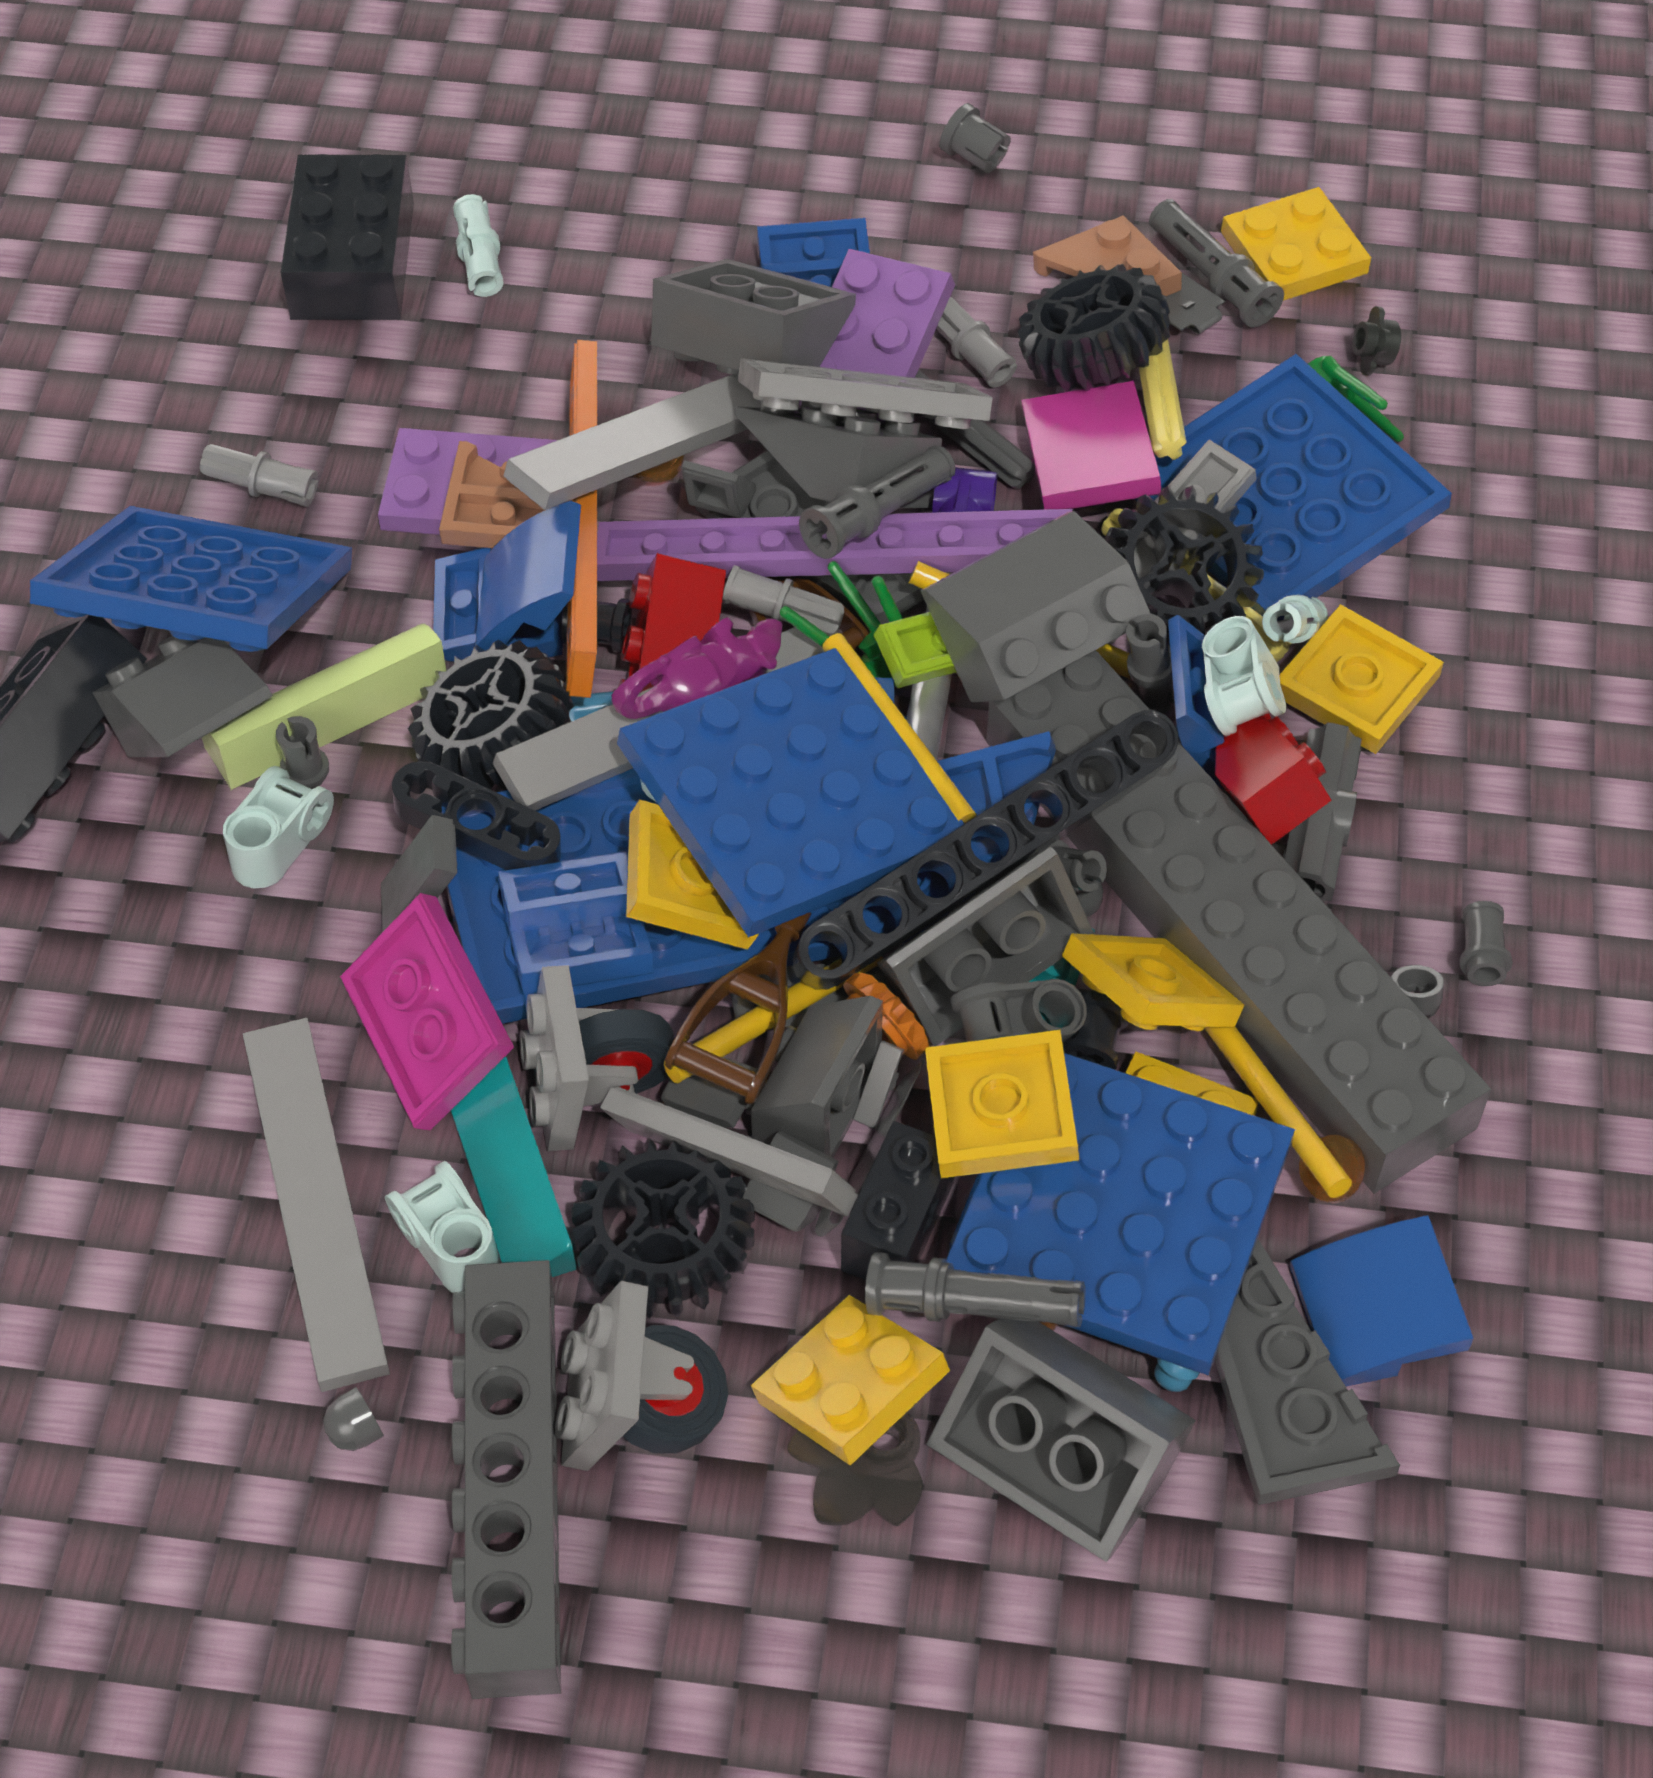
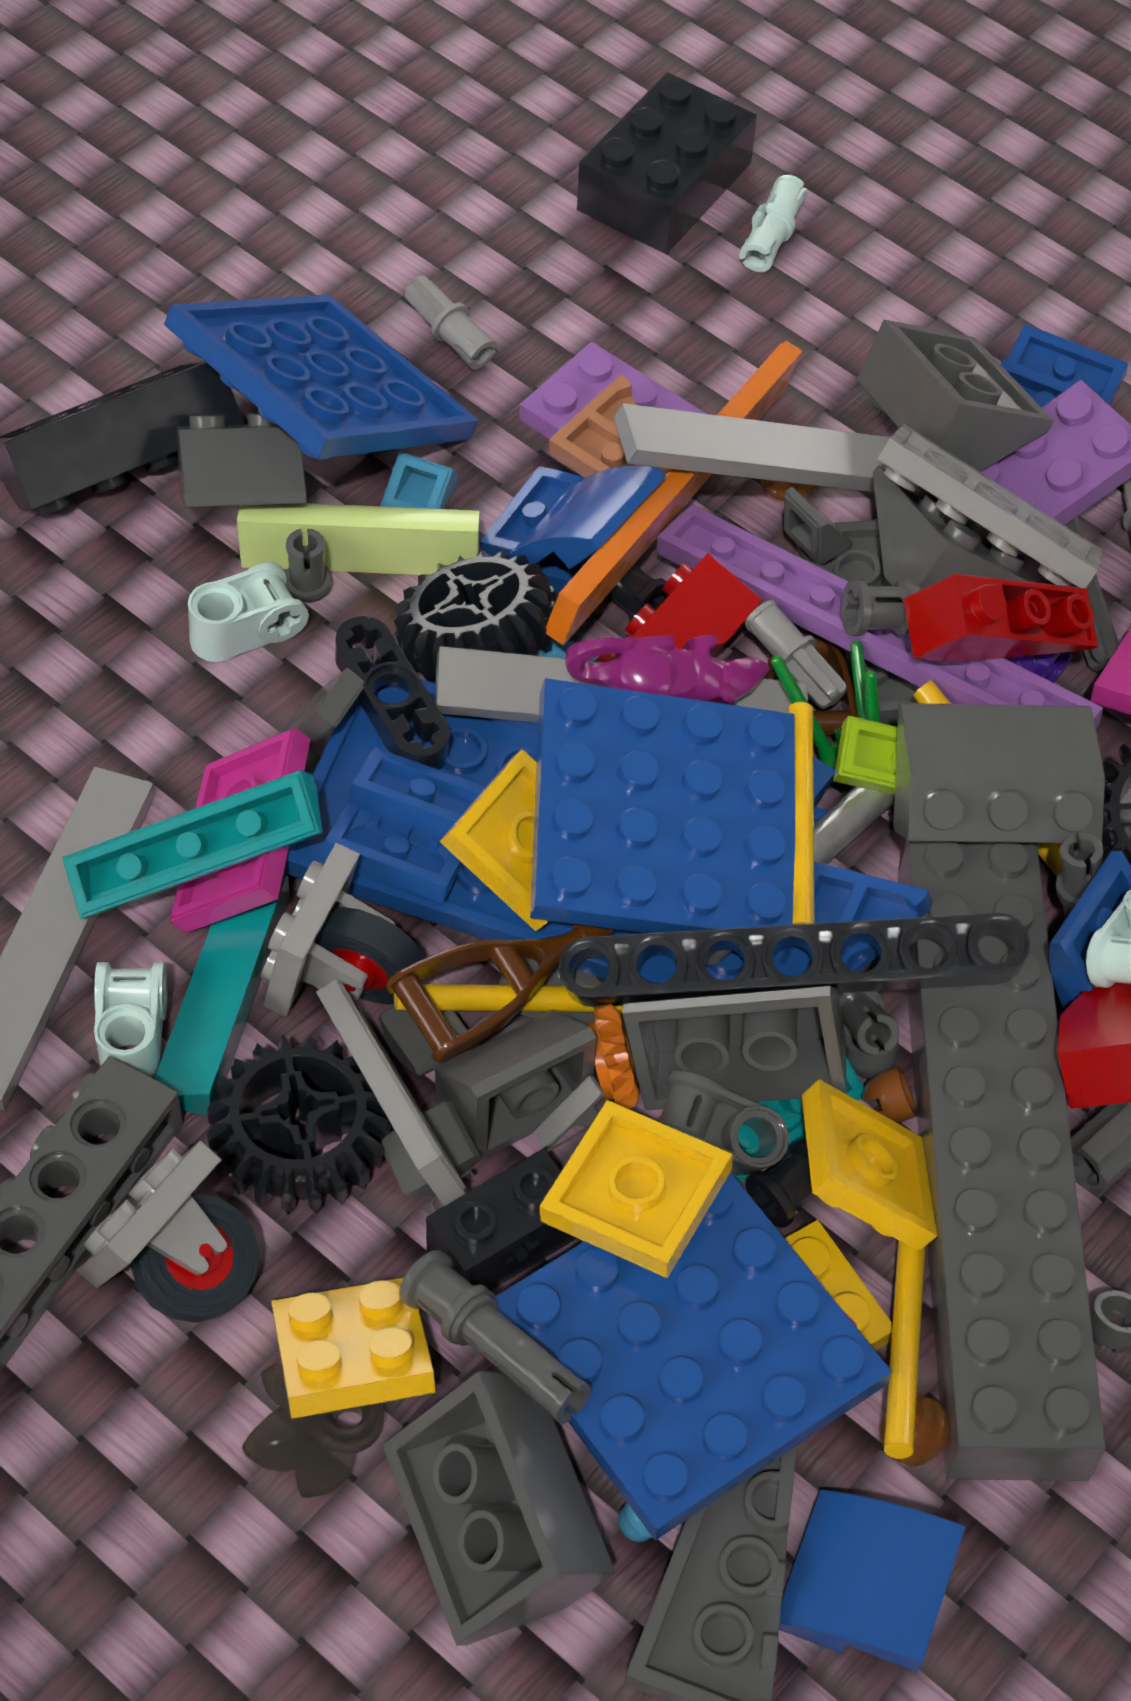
camera: 30 degrees right, 0 degrees up
none -> teal slope [62,770,323,919]
none -> dark azure slope [380,451,460,509]
none -> dark orange hinge [862,1066,917,1123]
none -> red slope [903,573,1098,662]

